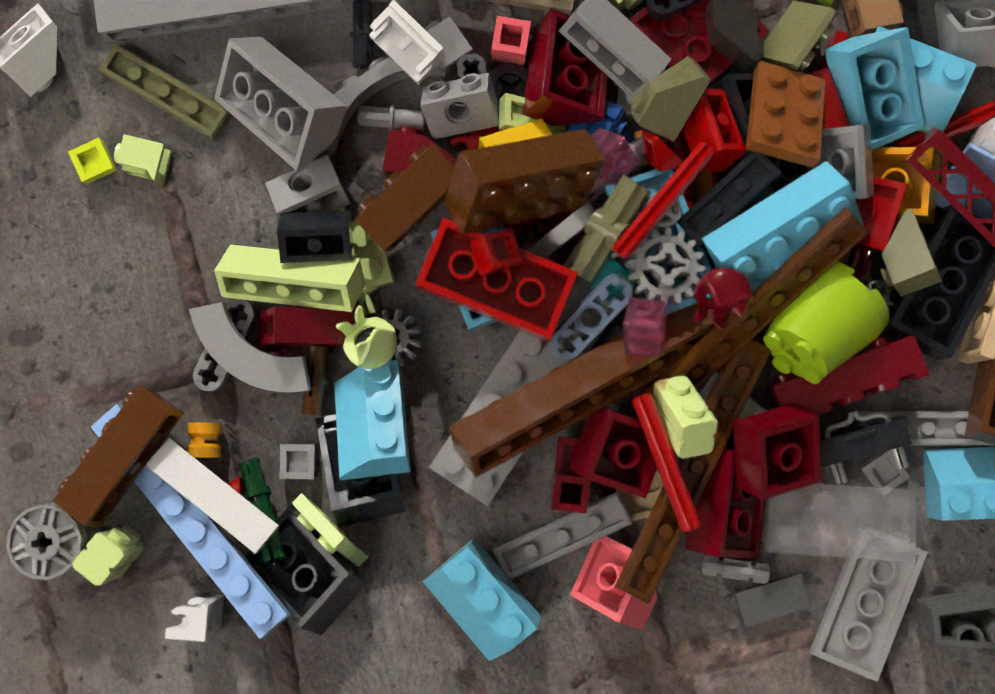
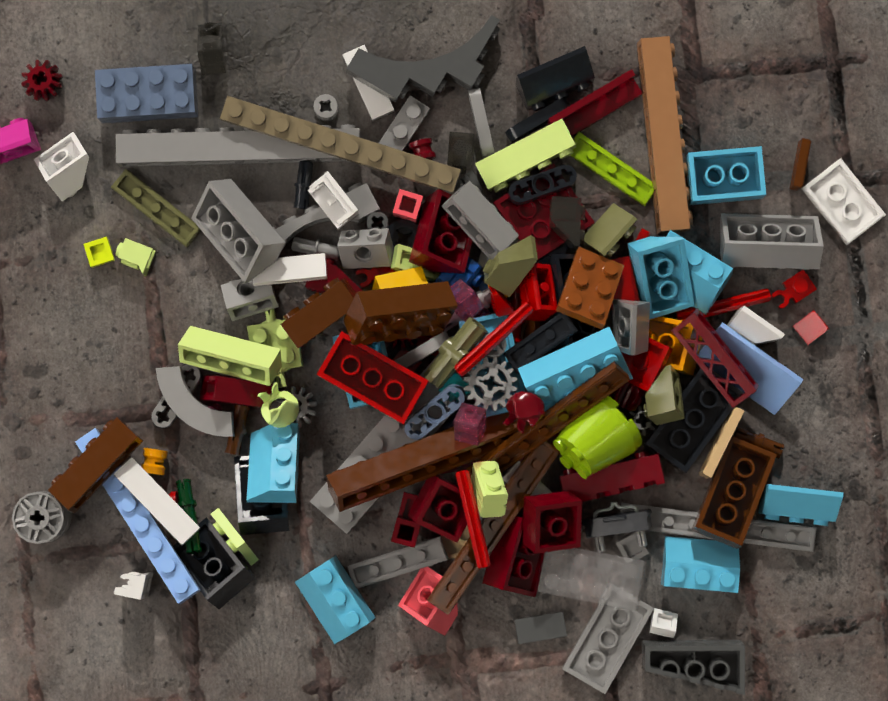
camera: 15 degrees right, 0 degrees up
yellowish green brick [72,525,145,586] -> none
black brick [277,211,353,263] -> none
light grey plate [279,444,317,479] -> none
red slope [470,228,523,275] -> none
light grey axle [701,555,770,584] -> none
none -> white tile [253,253,327,286]
none -> white plate [650,608,678,638]

